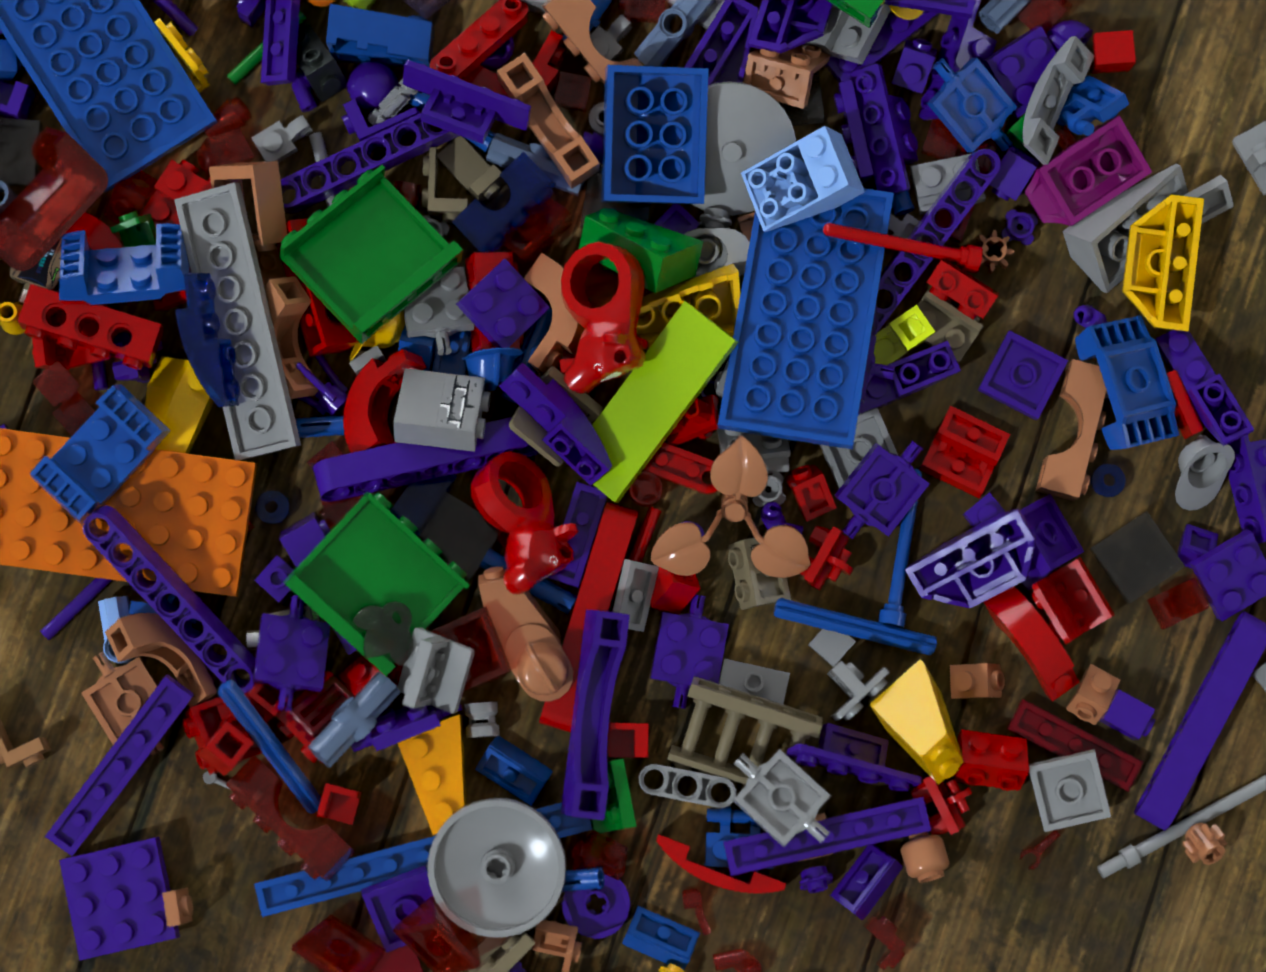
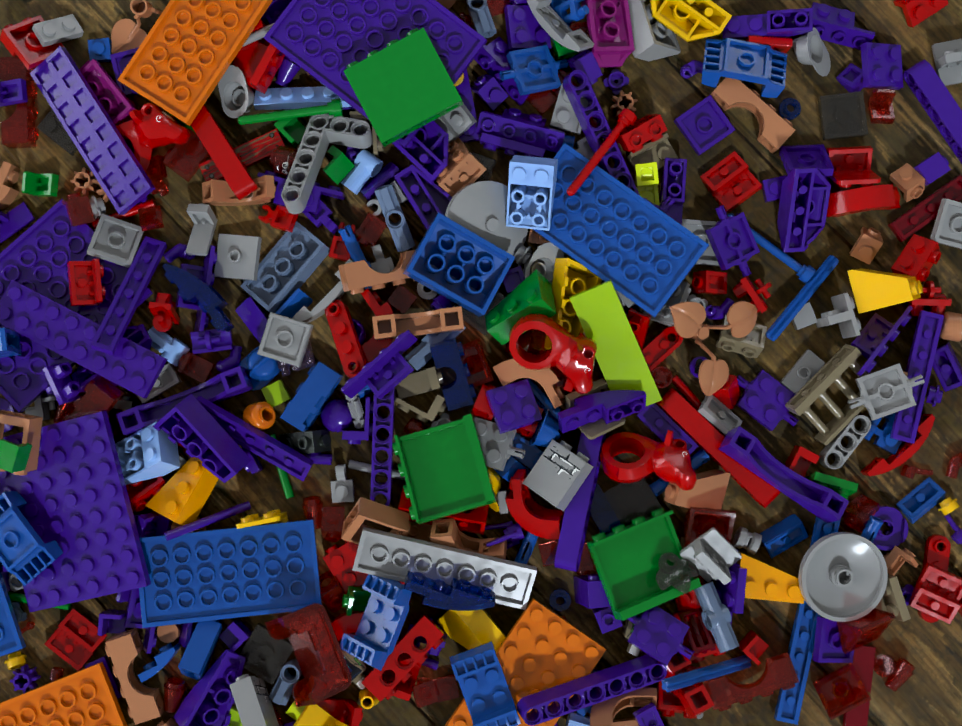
camera: 60 degrees left, 5 degrees up
nougat piece [505,624,573,702] -> none

